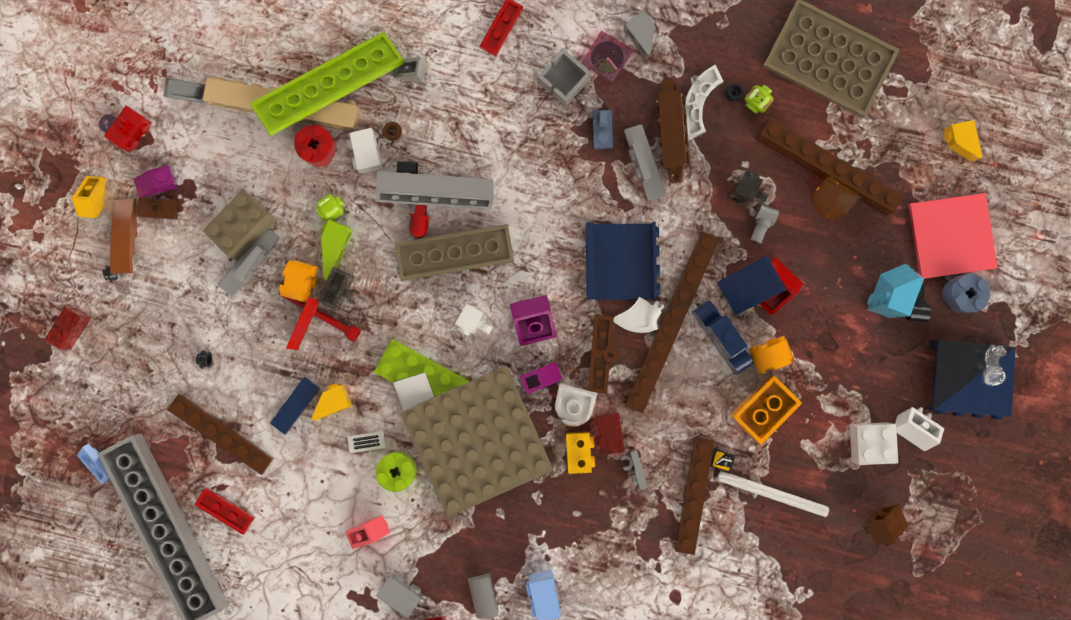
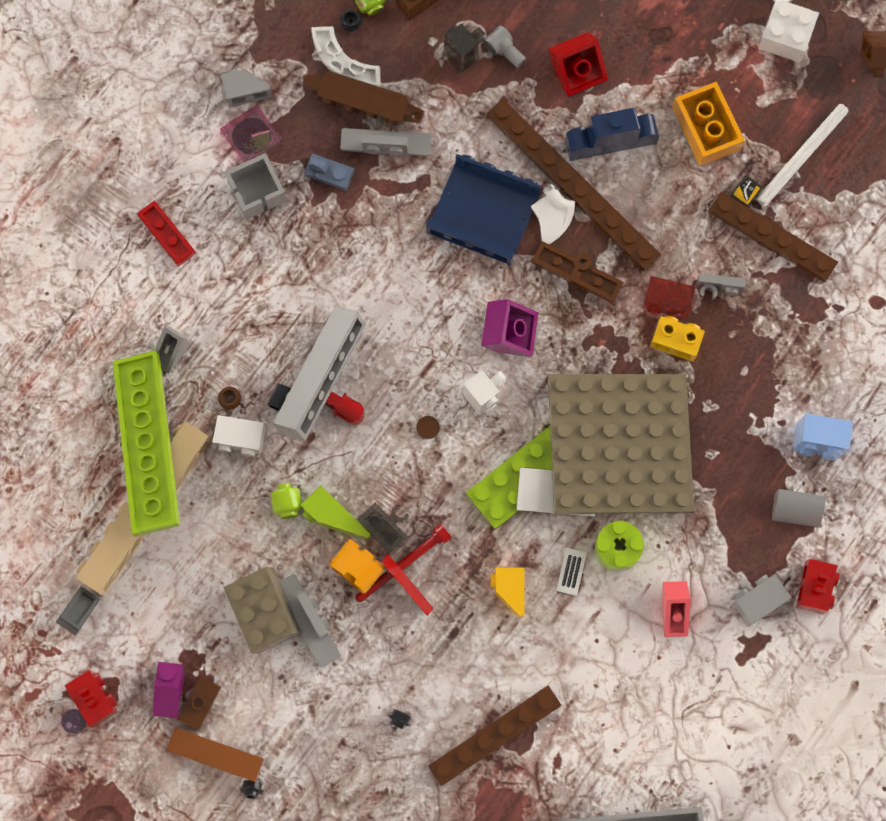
camera: 70 degrees left, 10 degrees down
yellow slope [72,176,106,218] -> none
red plate [194,487,255,535] -> none
dark blue tile [270,377,321,435] -> none
red brick [294,125,337,167] -> none
dark tan plate [395,224,514,281] -> none
magenta slope [520,361,562,394] -> none
white tile [555,383,597,427] -> none
dark blue tile [717,255,786,315] -> none
light orange brick [749,336,795,375] -> none
none -> reddish brown piece [416,416,440,439]

